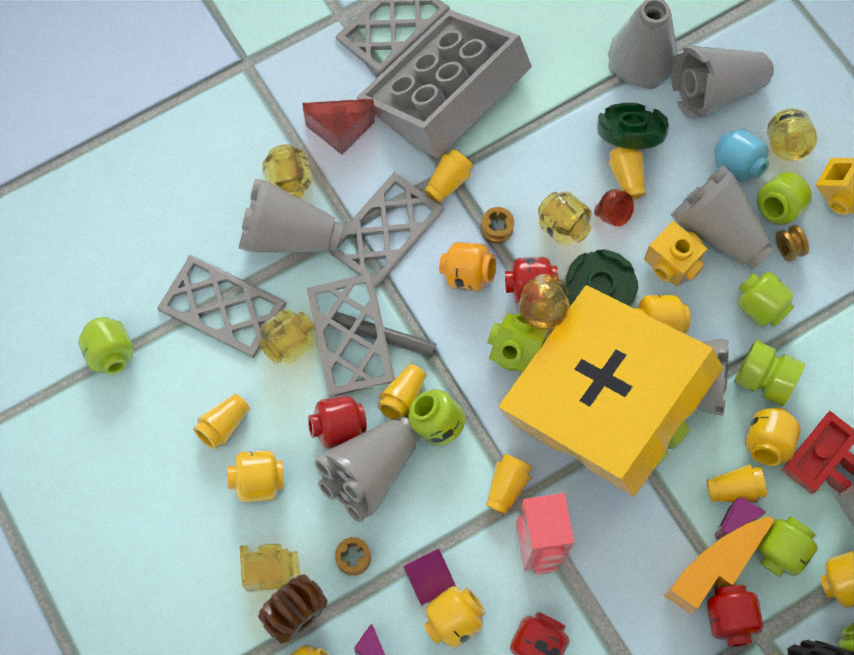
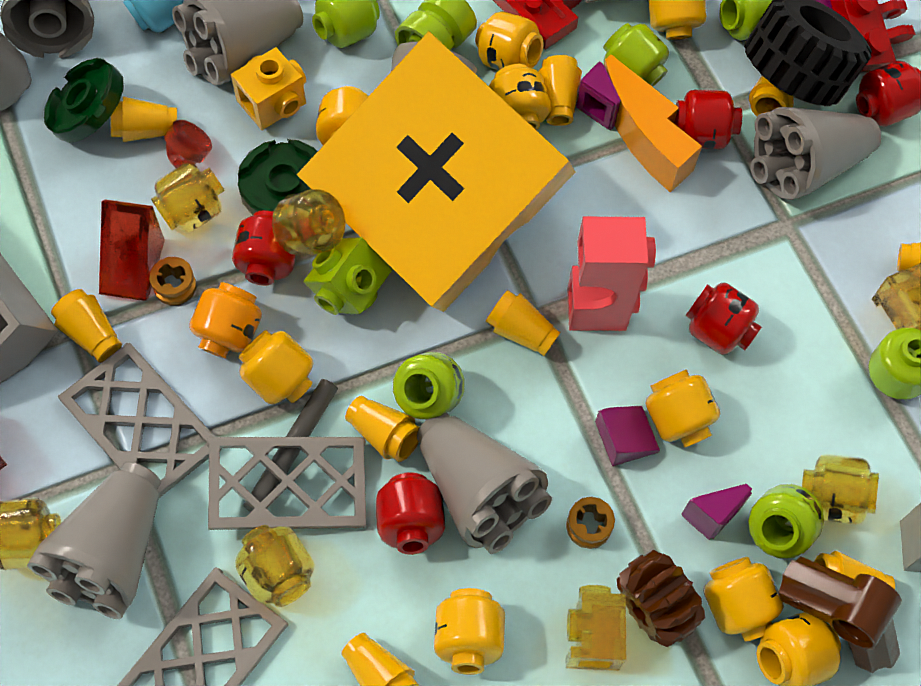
camera: 85 degrees left, 5 degrees down
none -> clear red slope [99,199,165,301]
none -> yellow head [238,330,314,404]
none -> yellow head [489,64,551,130]

